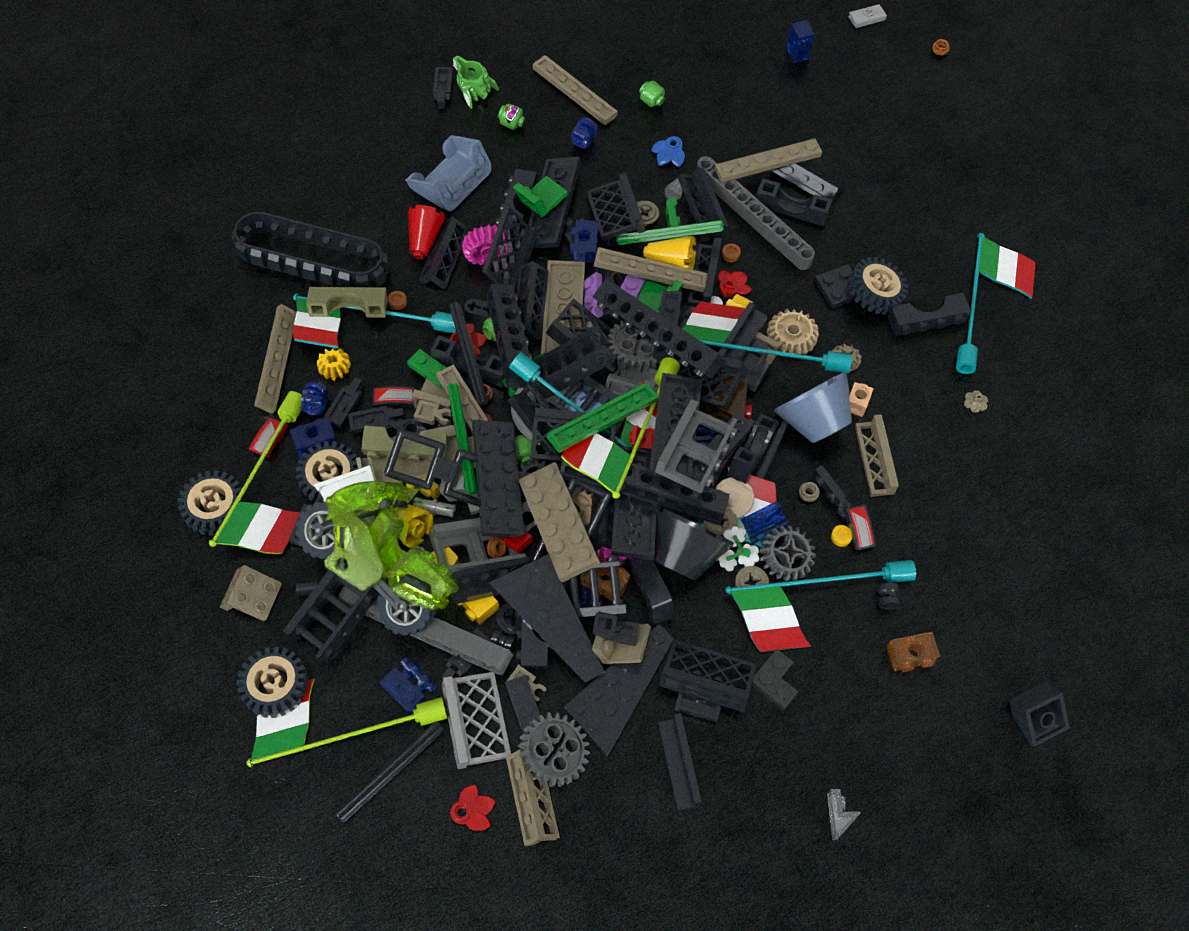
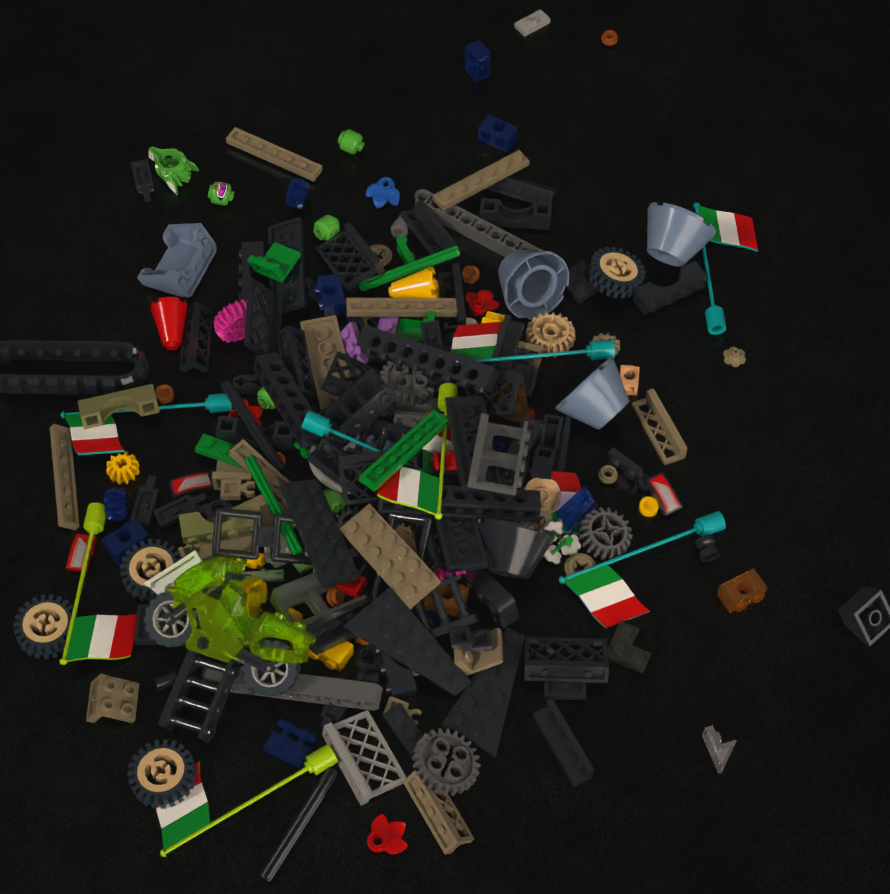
camera: 15 degrees left, 5 degrees down
none -> bright green head [314,215,340,241]
none -> clear blue brick [478,115,518,152]
none -> sand blue cone [498,250,569,320]
none -> sand blue cone [647,202,716,267]

